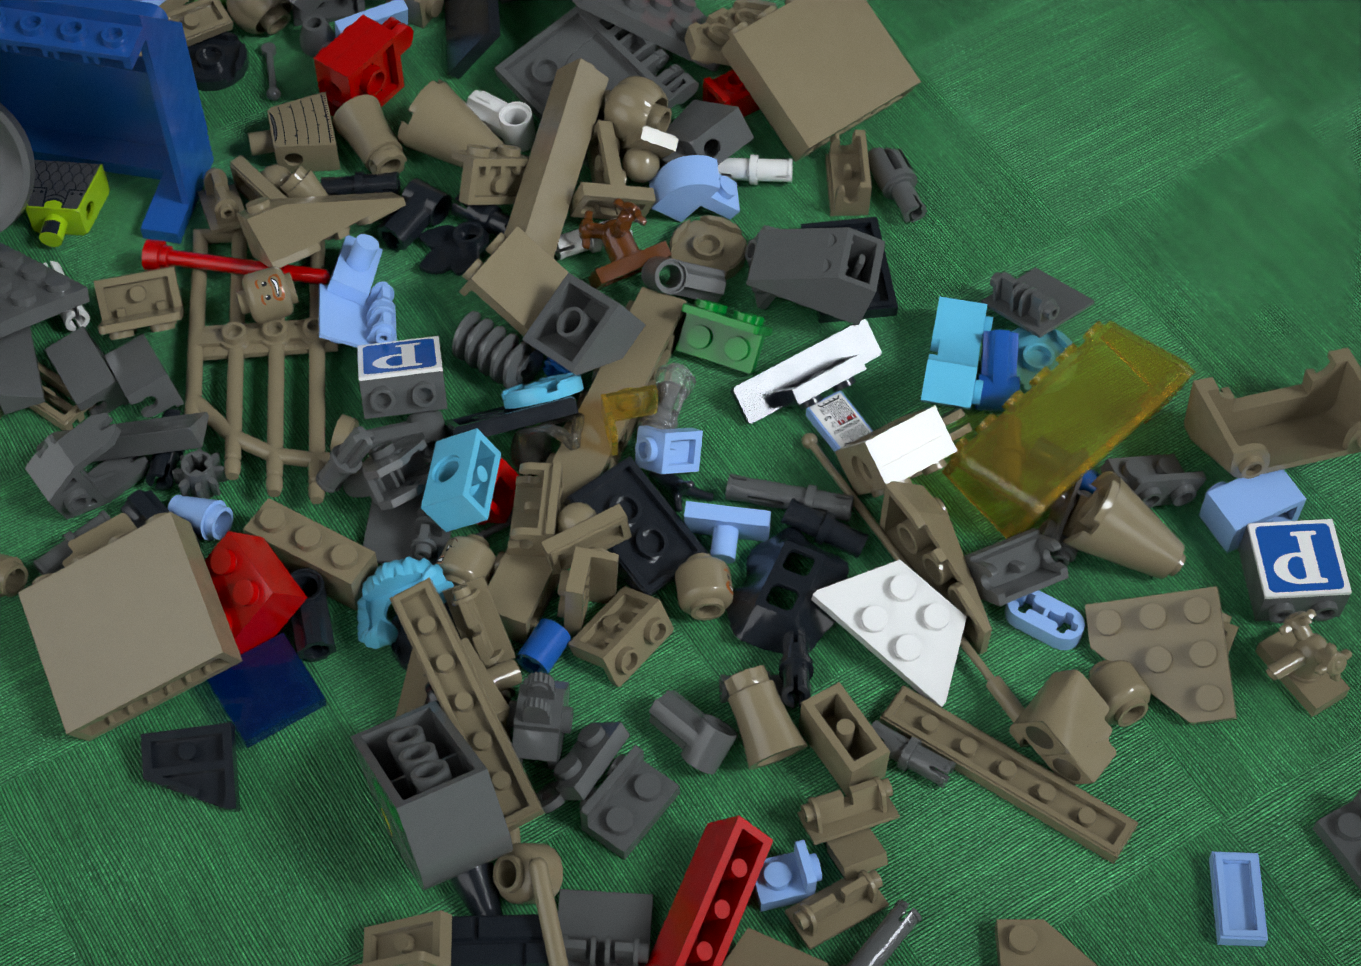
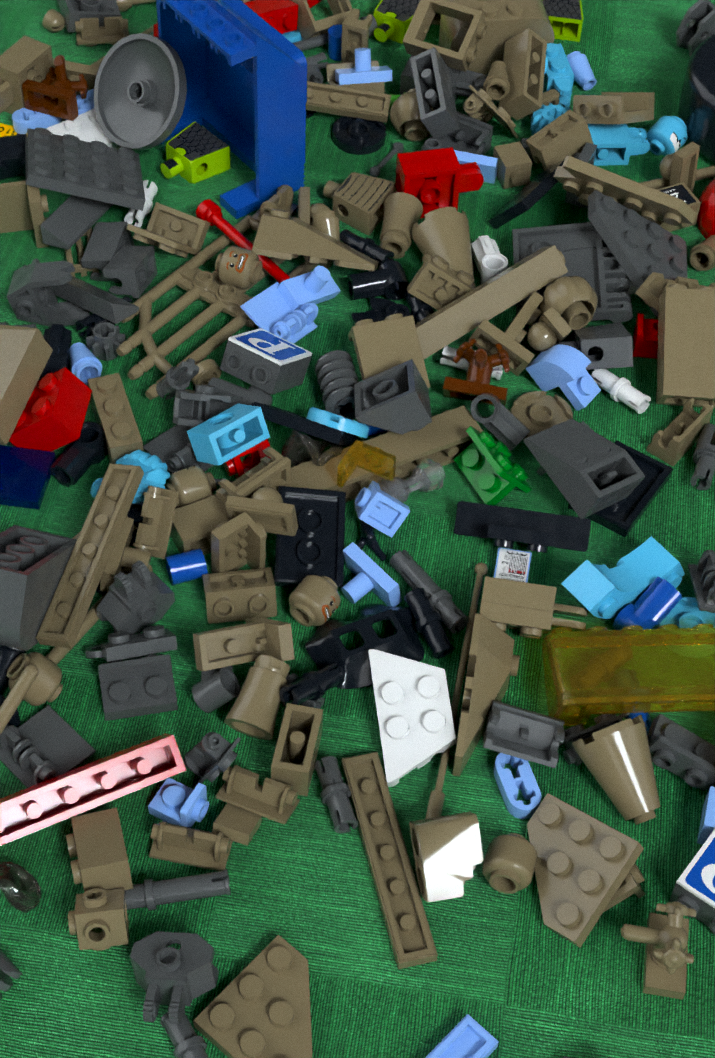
camera: 40 degrees right, 5 degrees down
none -> dark grey hinge [184,732,241,787]
none -> dark tan bracket [193,616,295,671]

